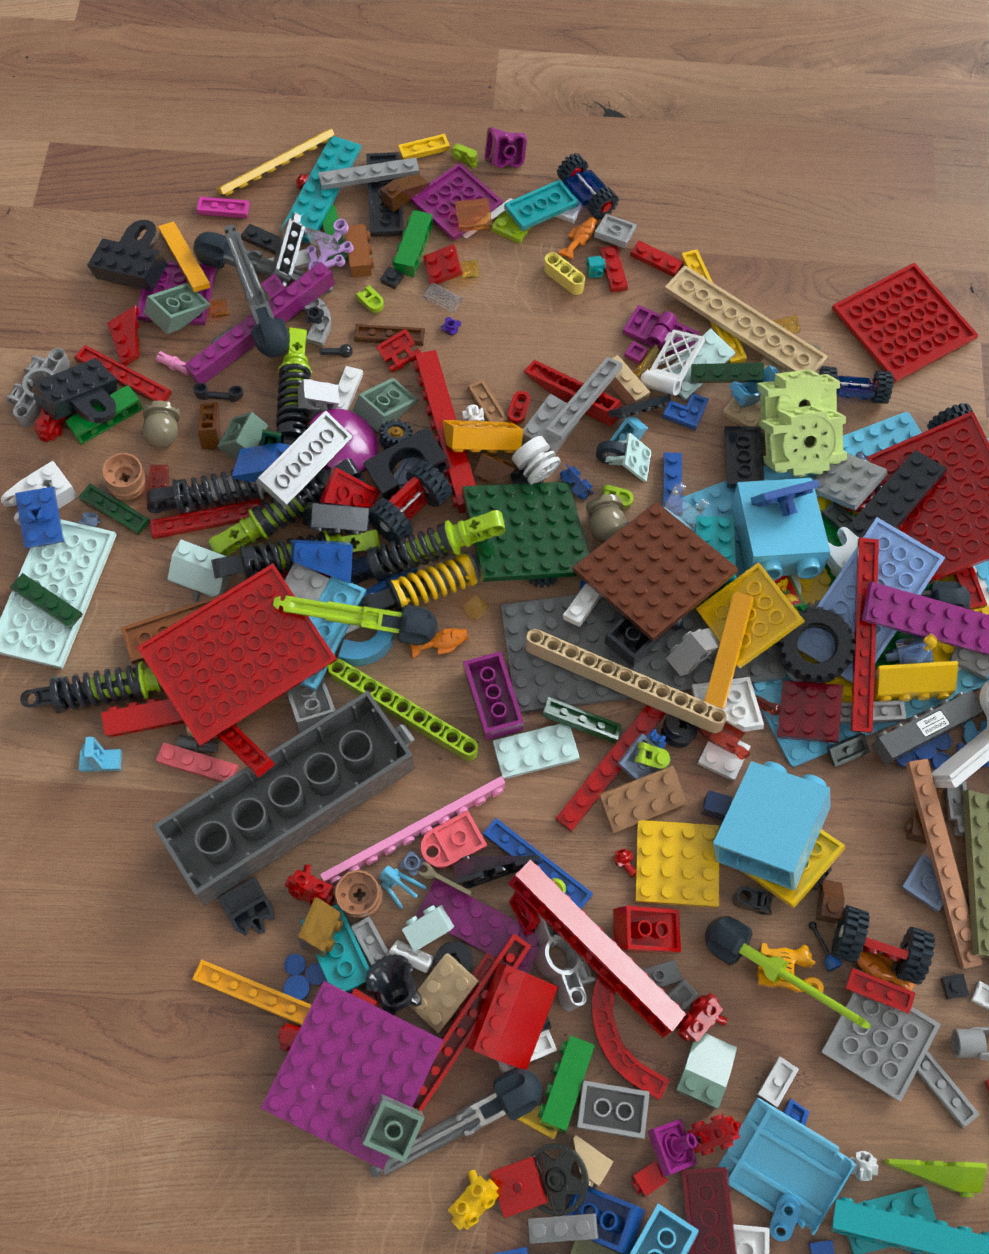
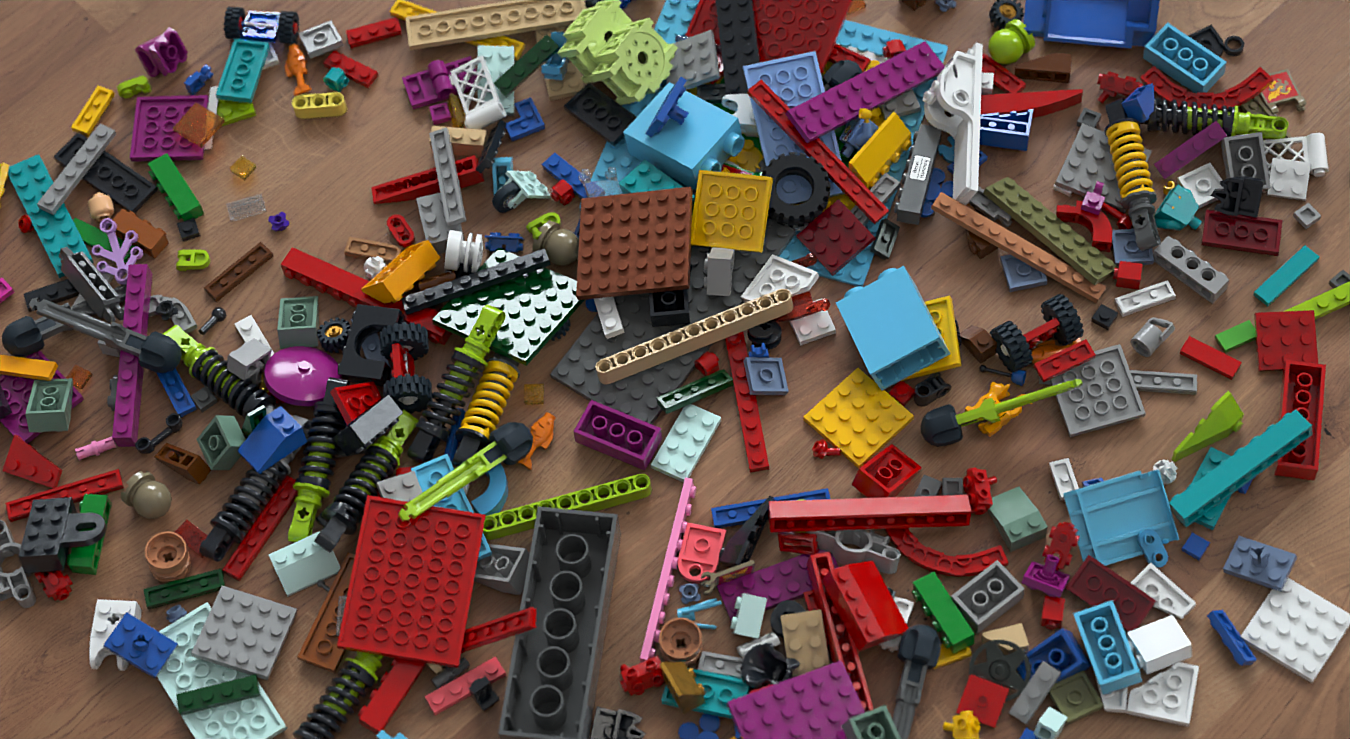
camera: 40 degrees left, 5 degrees down
plate [256,411,353,507] -> none
magenta plate [261,274,285,299] -> none
blue wedge [291,540,353,583] -> none
clear tile [304,227,340,251] -> none
red plate [376,329,421,372] -> none
reddish brown slope [381,174,430,212] -> none
red plate [423,244,463,287] -> none
medium nougat plate [598,765,687,833] -> none
lime plate [634,742,670,769] -> none
dark blue brick [701,790,732,821] -> none
light orange tile [704,592,754,709] -> none
none -> light nougat head [88,193,114,222]
none -> blue plate [156,368,197,417]
none -> blue plate [184,65,214,95]
none -> dark grey plate [190,386,218,413]
none -> light grey plate [191,586,297,680]
none -> black plate [401,248,551,315]
none -> black bracket [469,676,499,711]
none -> red plate [550,179,575,206]
none -> red plate [694,351,719,376]
none -> red plate [888,381,915,407]

